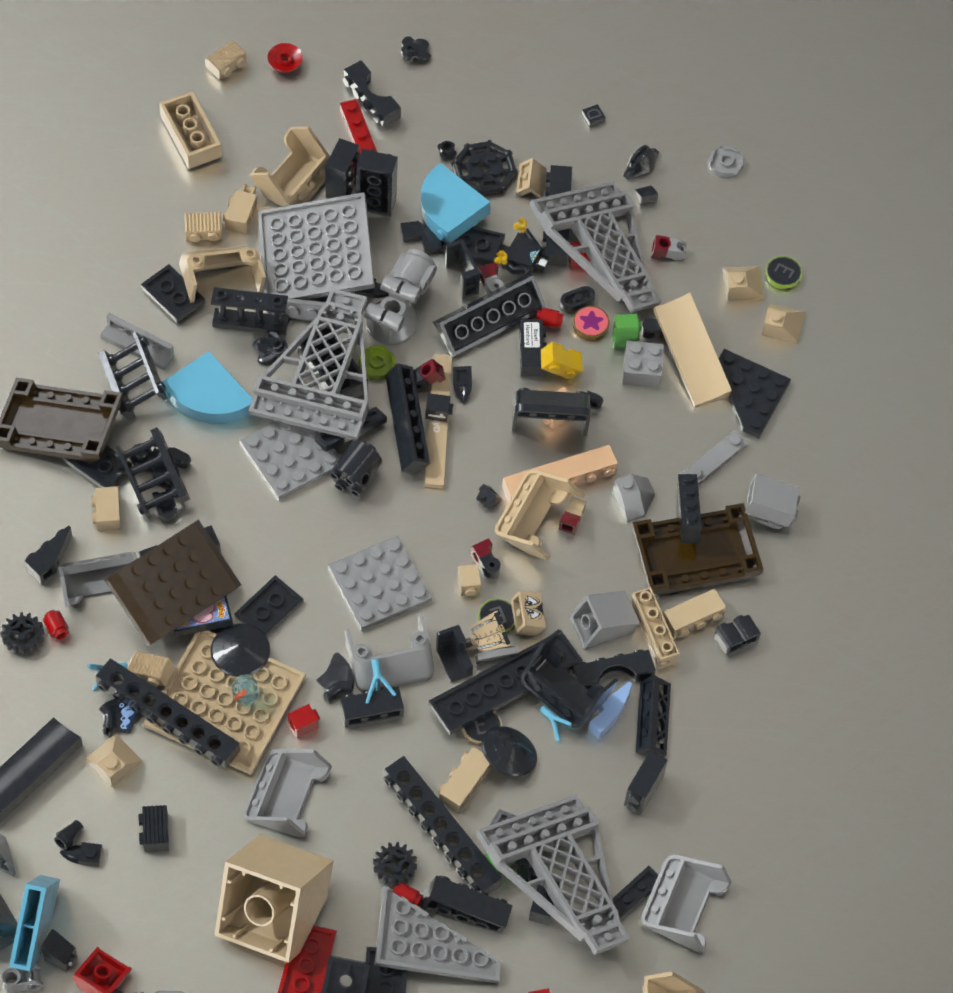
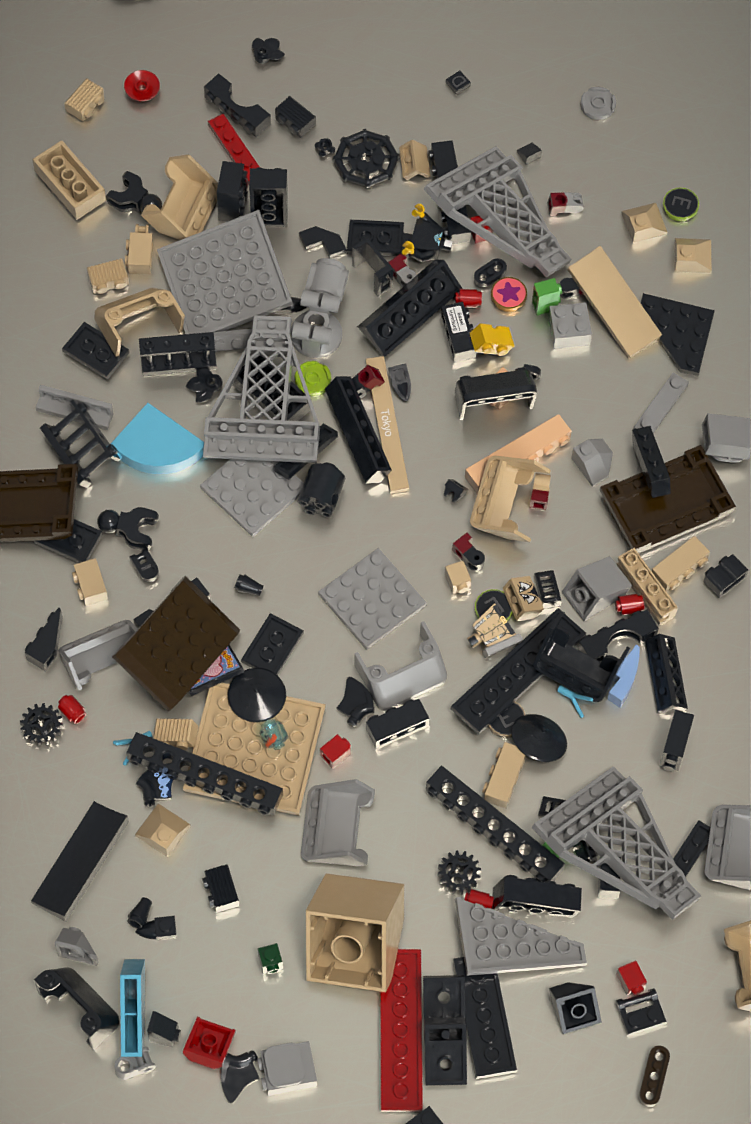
camera: 10 degrees left, 5 degrees up
black fence [115,427,190,519] -> none
medium azure plant [366,658,397,704] -> none
medium azure brick [421,163,491,244] -> none
black brick [425,393,454,422] -> none
black panel [436,625,473,682] -> none
black hat [623,145,659,179] -> none
none -> black piece [106,171,162,212]
none -> black cone [234,574,264,596]
none -> dark green brick [258,943,283,974]
none -> black brick [275,96,316,138]
none -> black slope [534,570,562,609]
none -> red brick [615,594,644,615]

